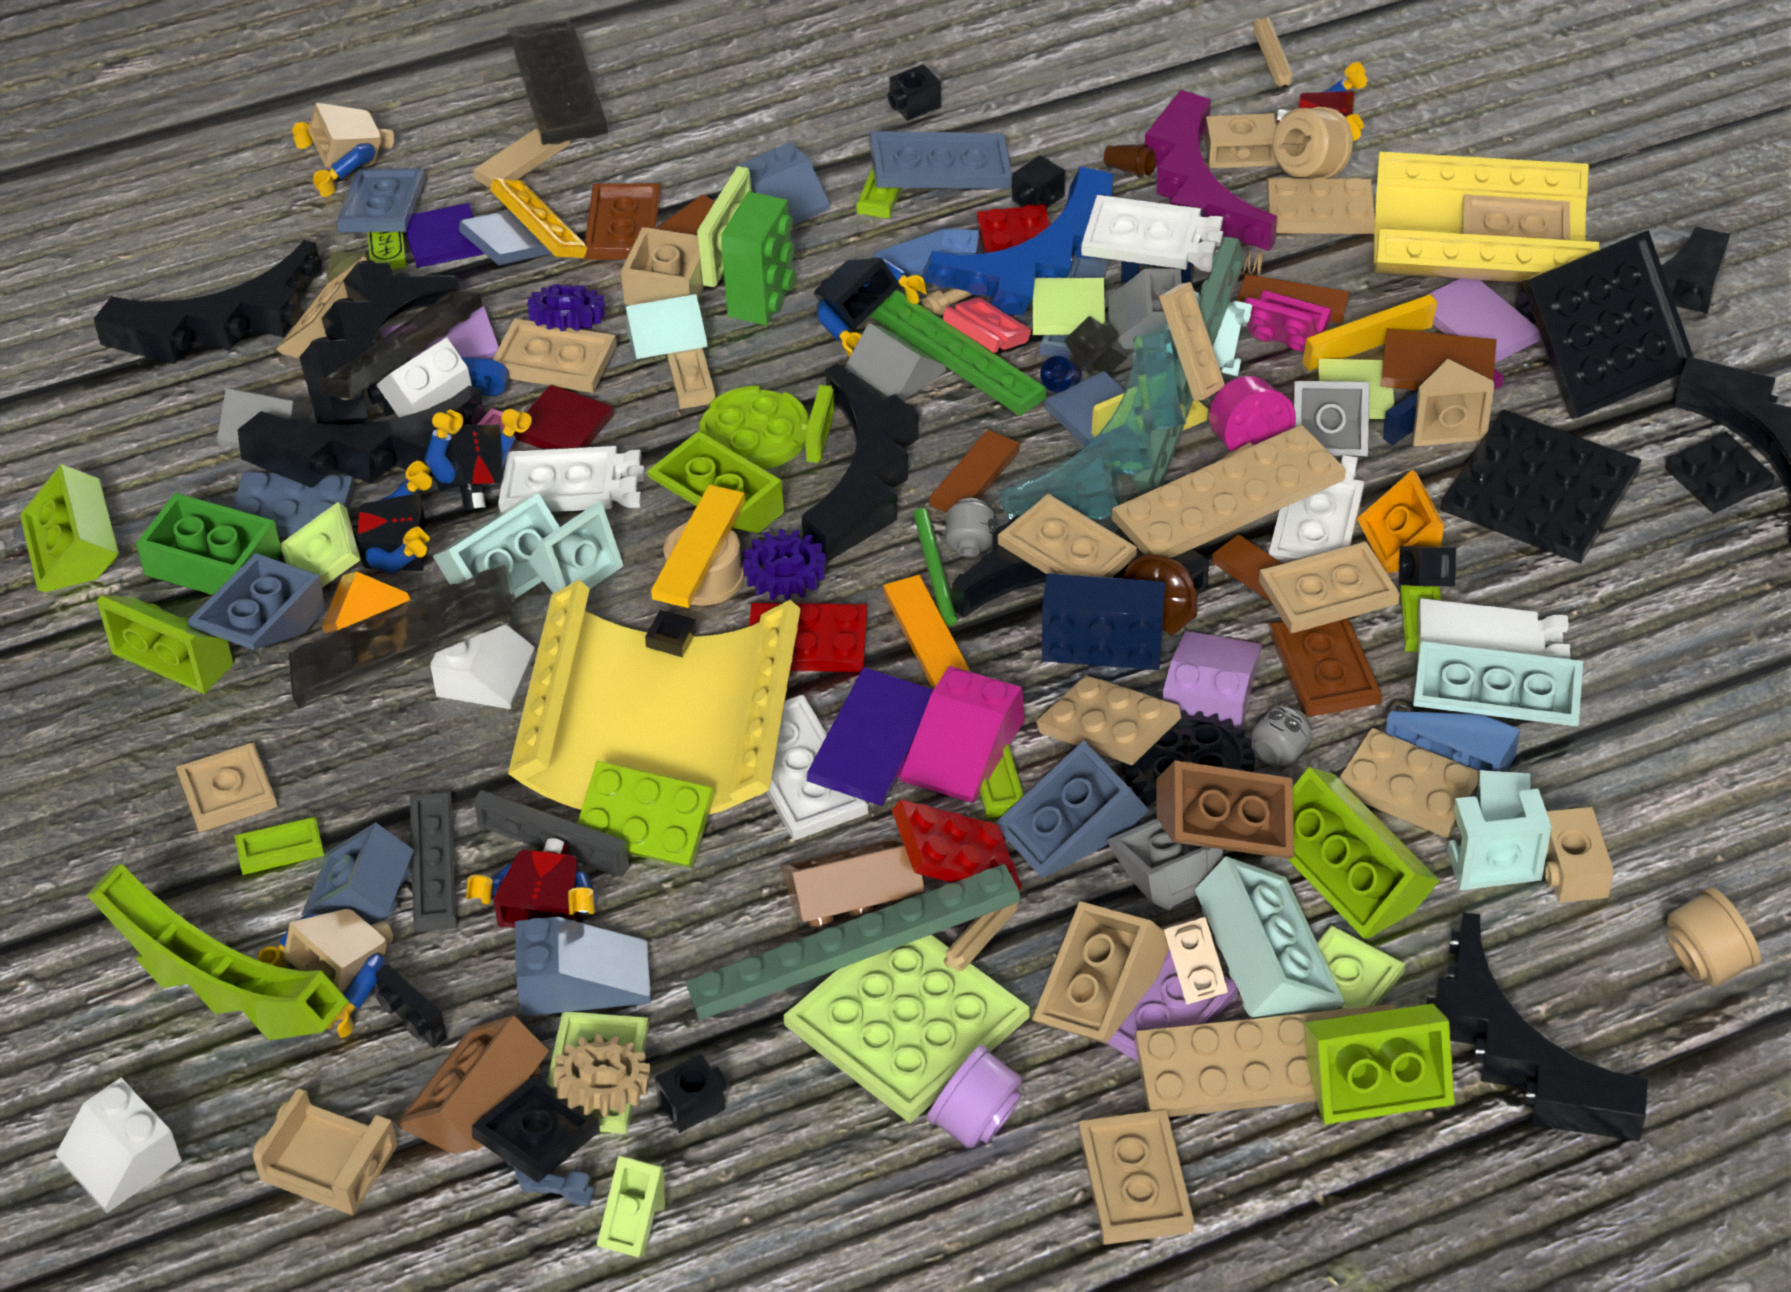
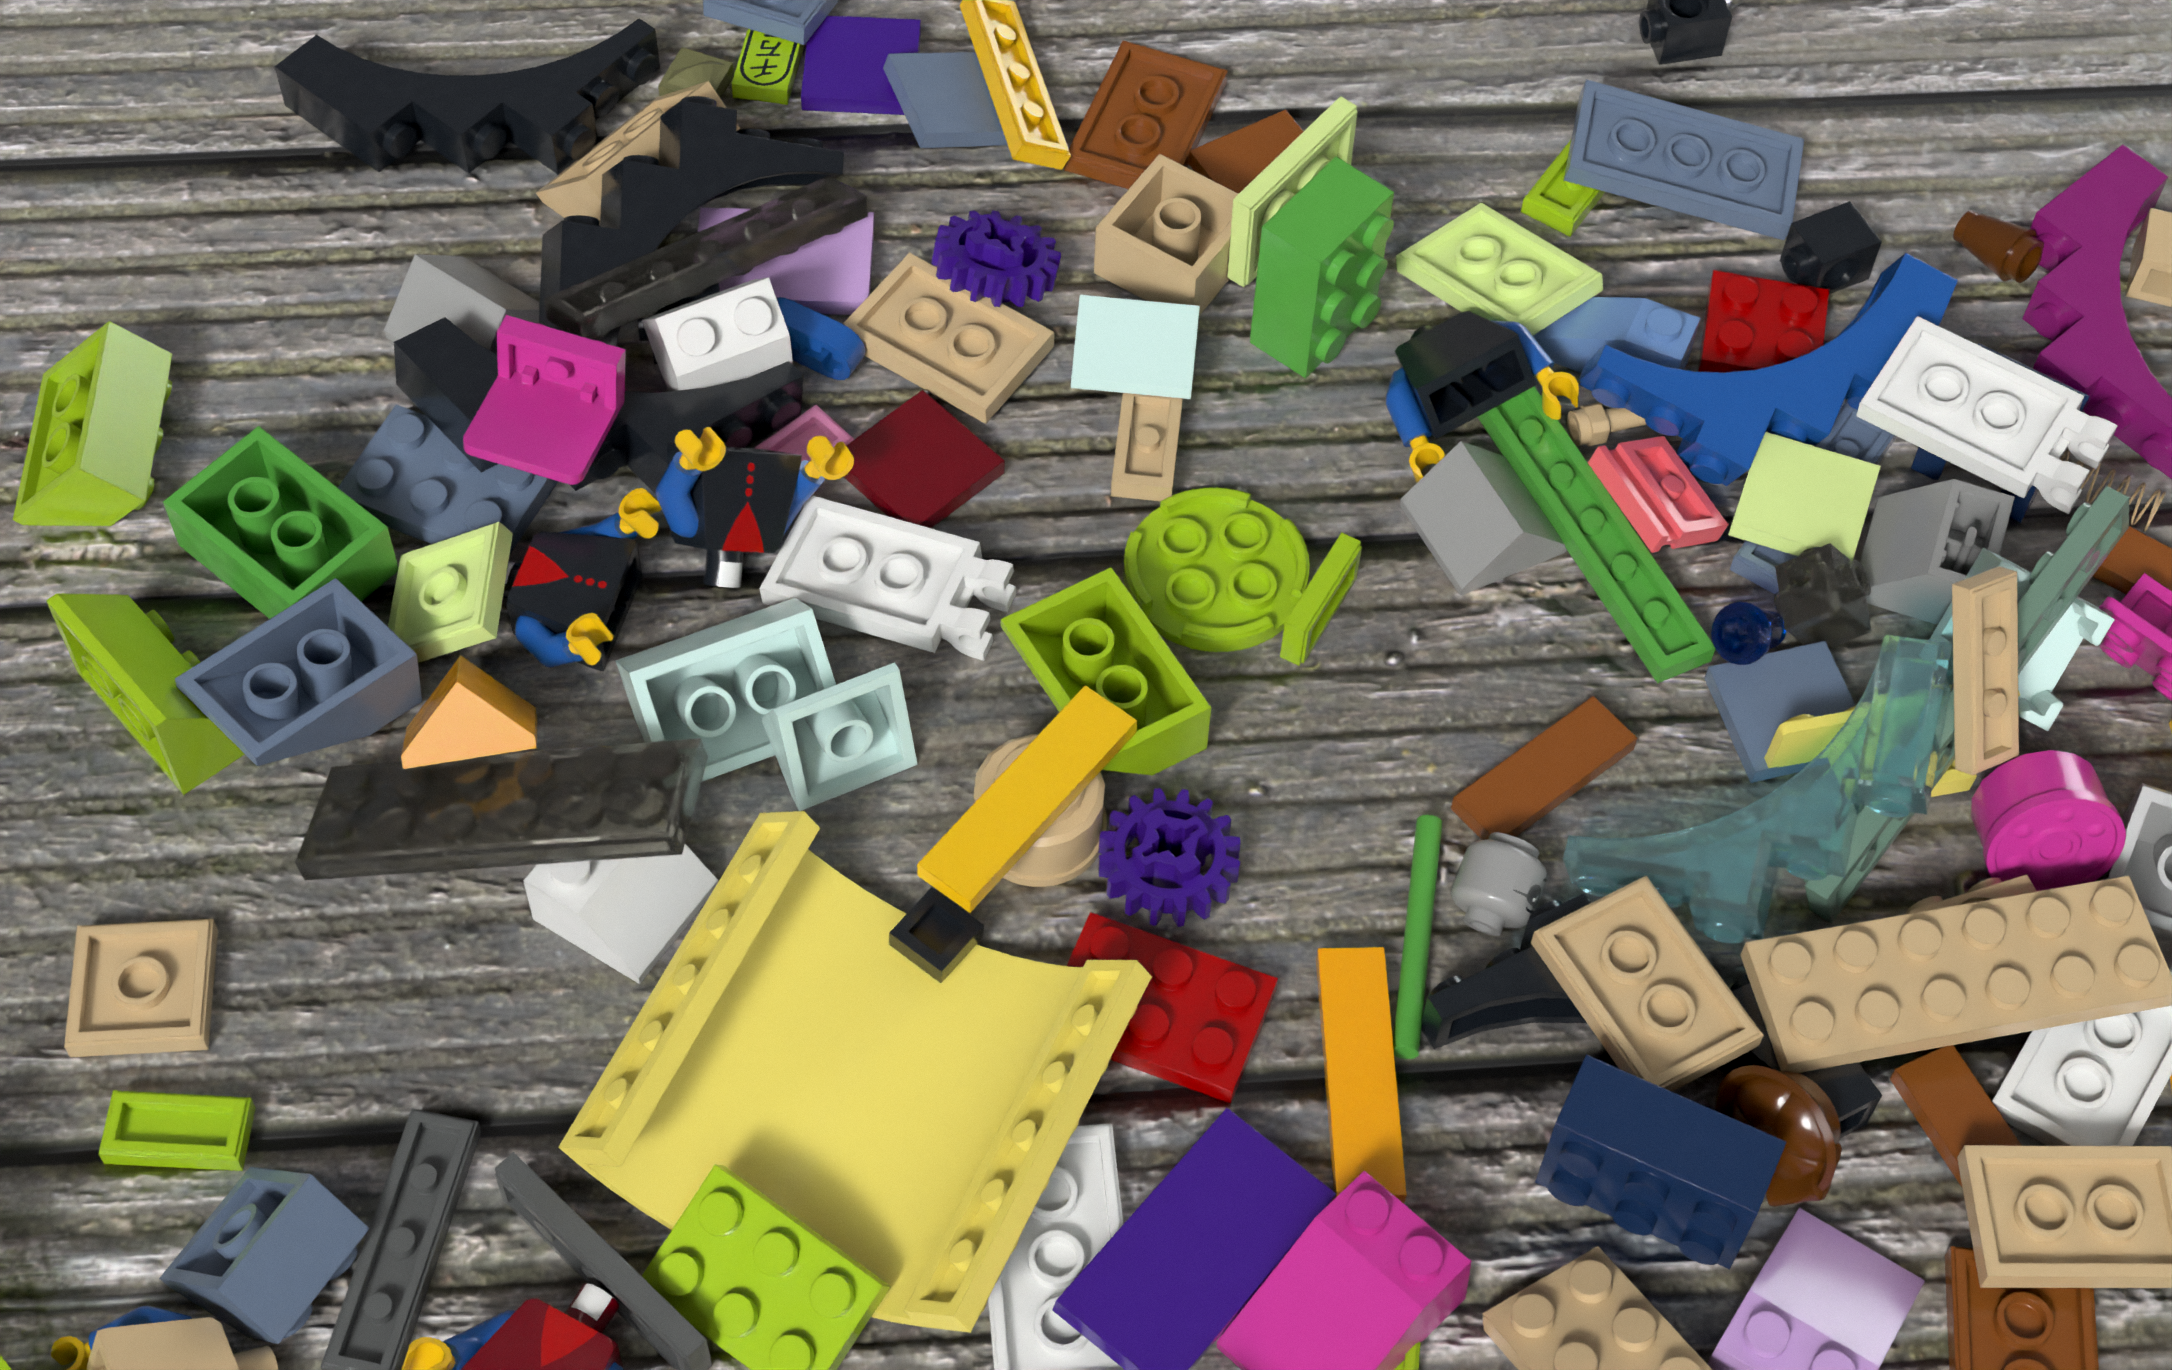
camera: 15 degrees right, 10 degrees up
sand blue slope [733,142,830,226] -> none
black arch [801,363,919,562] -> none
none -> dark pink bracket [463,315,625,485]
none -> yellowish green tile [1396,203,1603,335]

